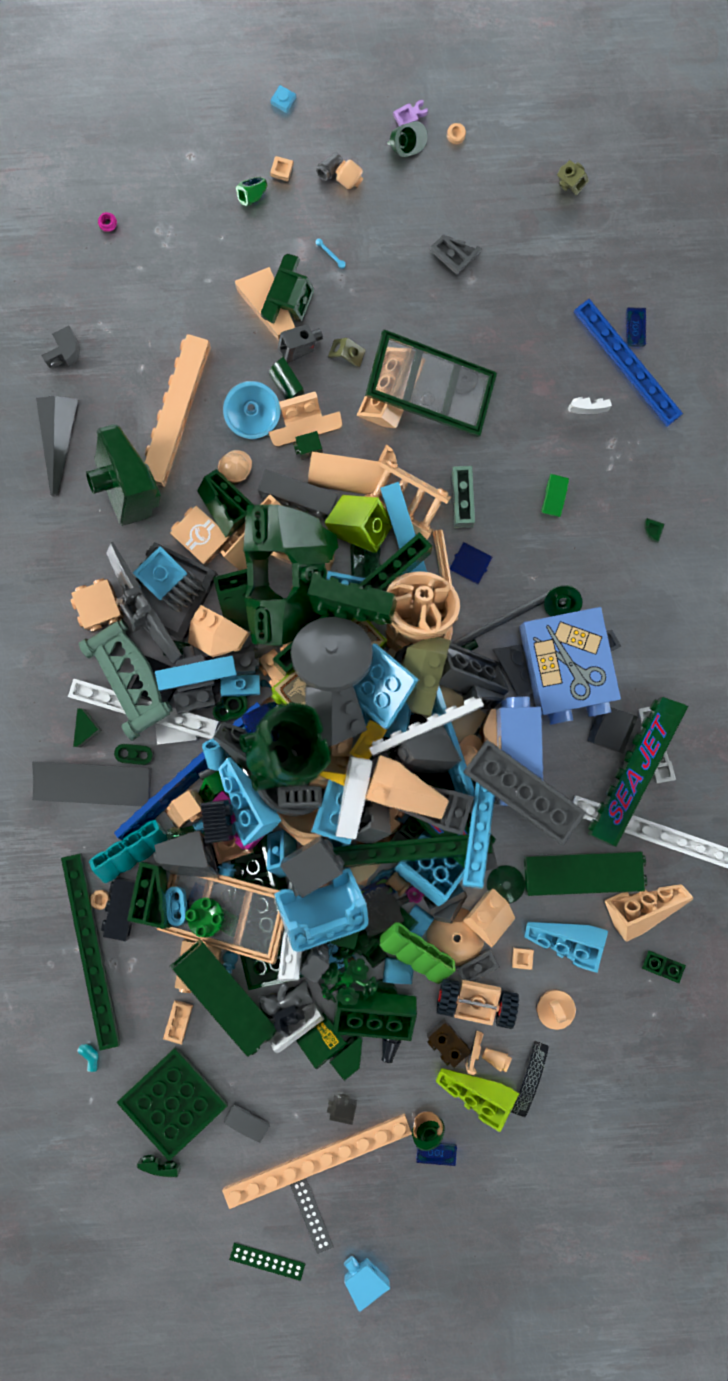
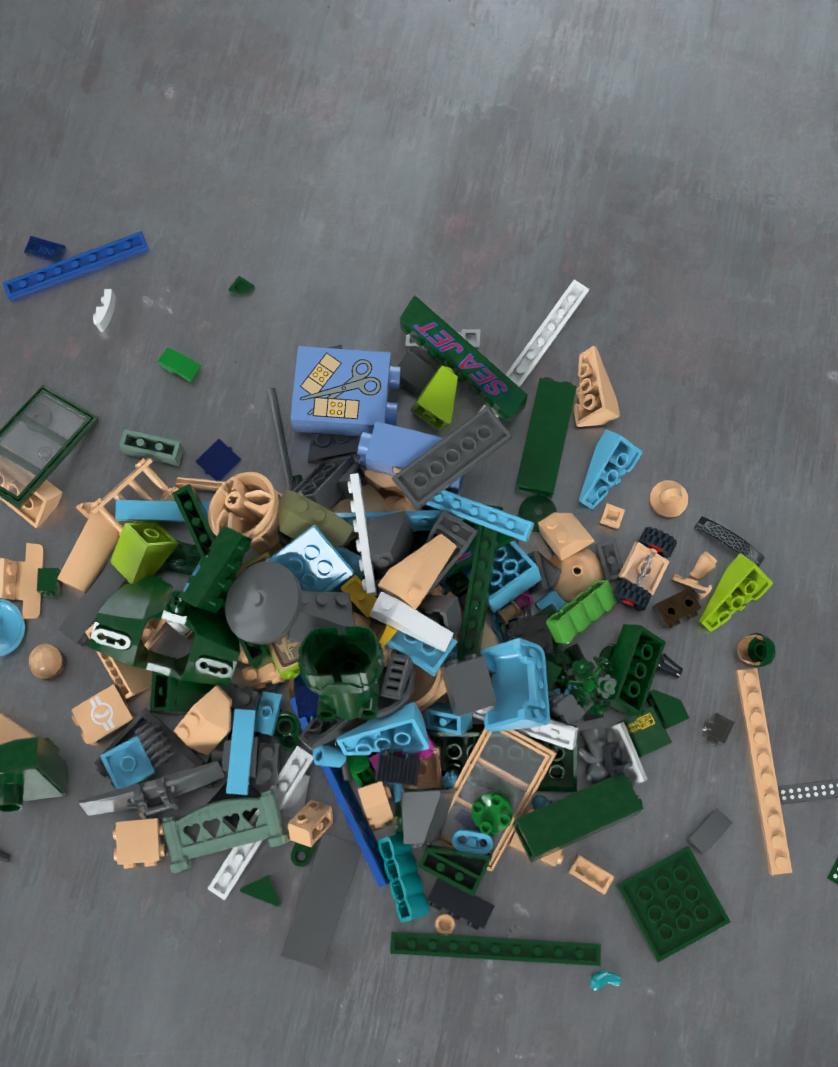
camera: 70 degrees left, 10 degrees down
dark green slope [137,1154,181,1177] -> none
dark green wedge [197,469,254,538] -> none
medium azure piece [383,957,414,984] -> none
clear blue tile [416,1143,457,1166] -> none
dark green dish [544,585,583,617] -> none
dark green slope [642,950,686,984] -> none
none -> light nougat brick [288,799,333,847]
none -> lime slope [410,365,458,432]

